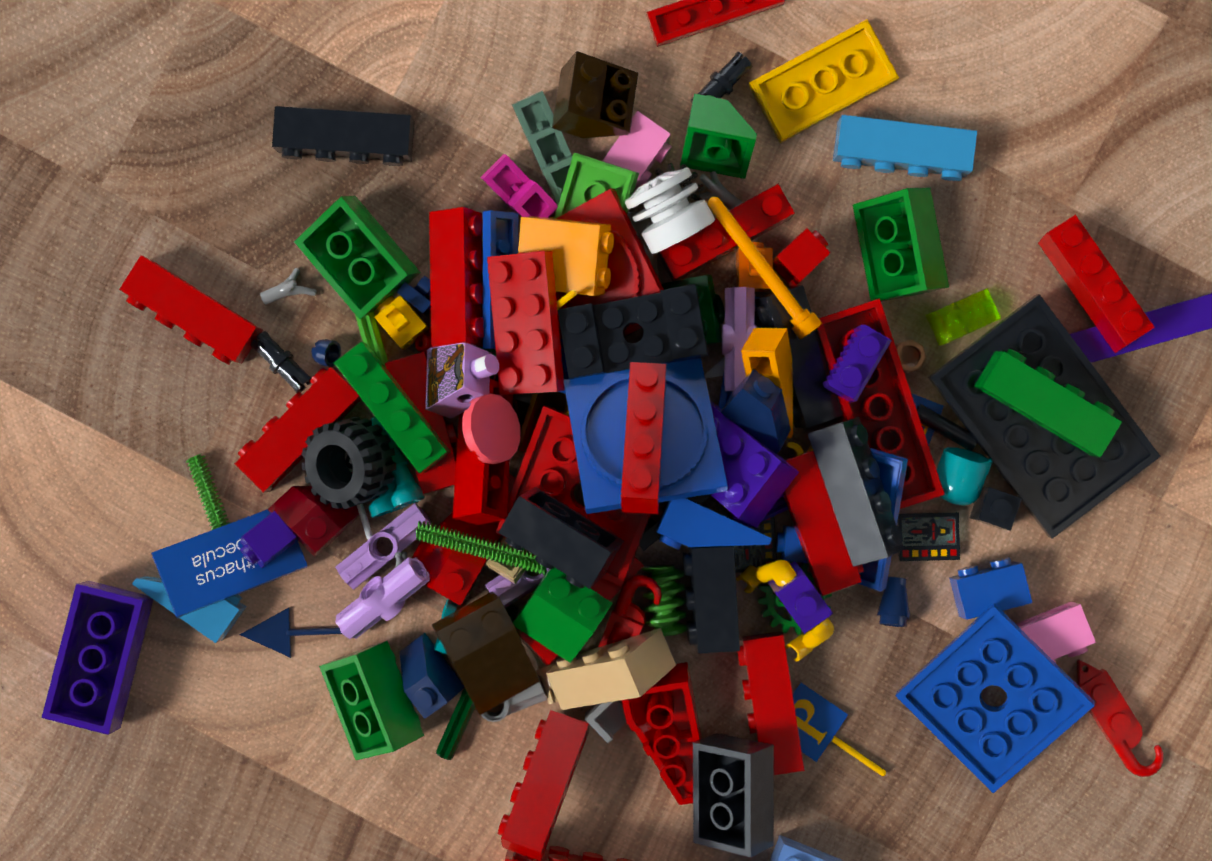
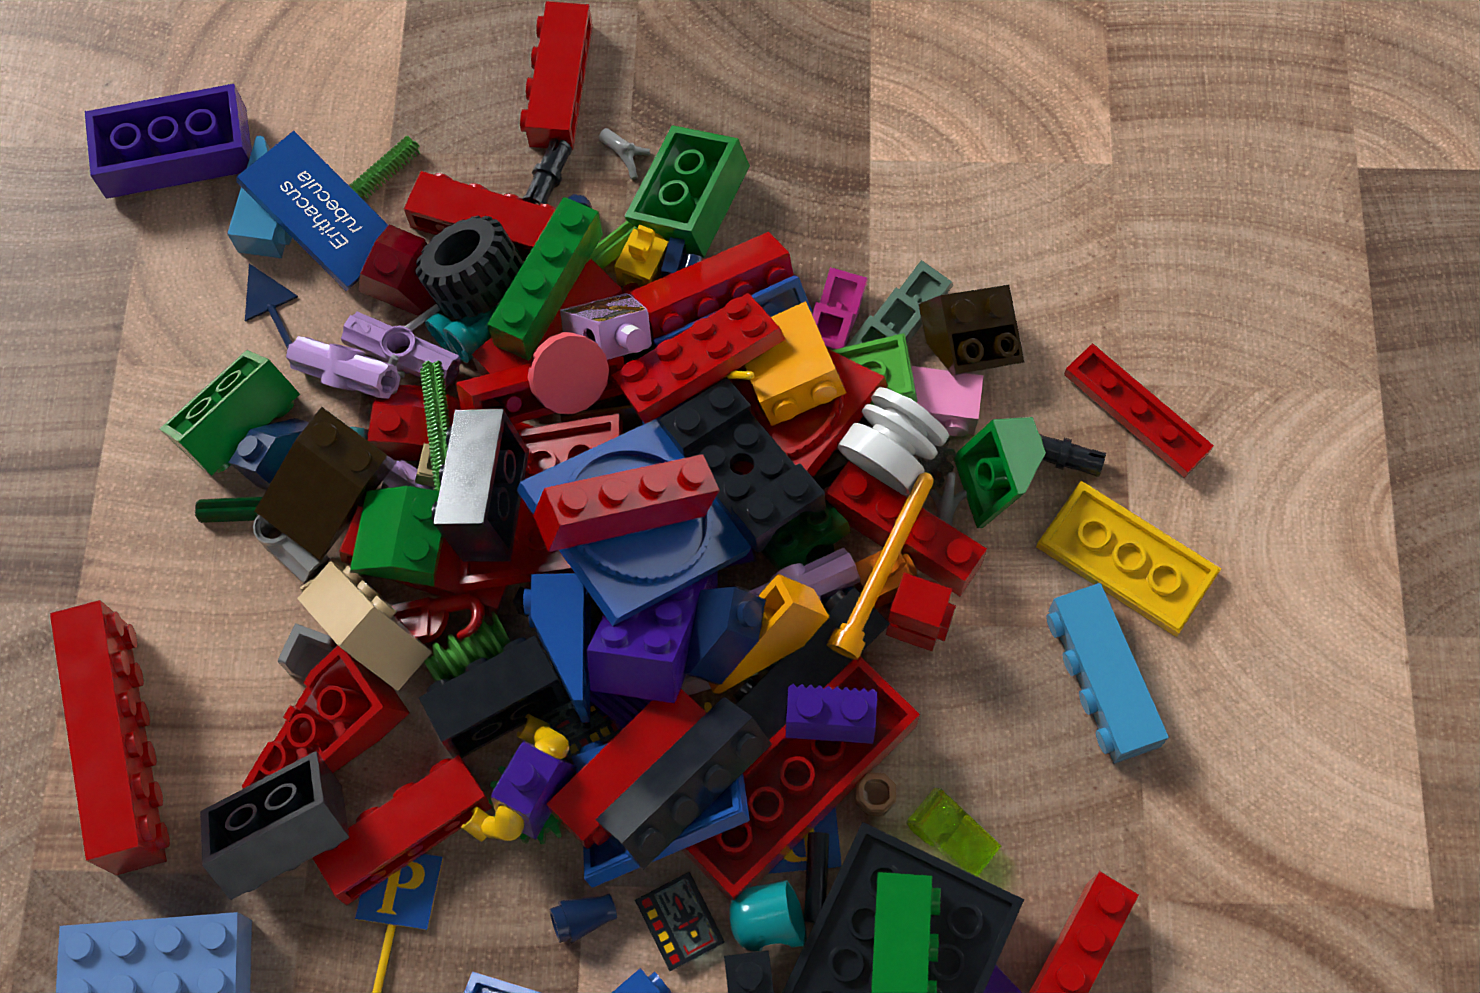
camera: 70 degrees right, 20 degrees down
dark purple brick [240,511,296,568] -> none
black brick [272,106,415,166] -> none
red brick [498,710,589,861] -> none
green slope [853,188,949,302] -> none

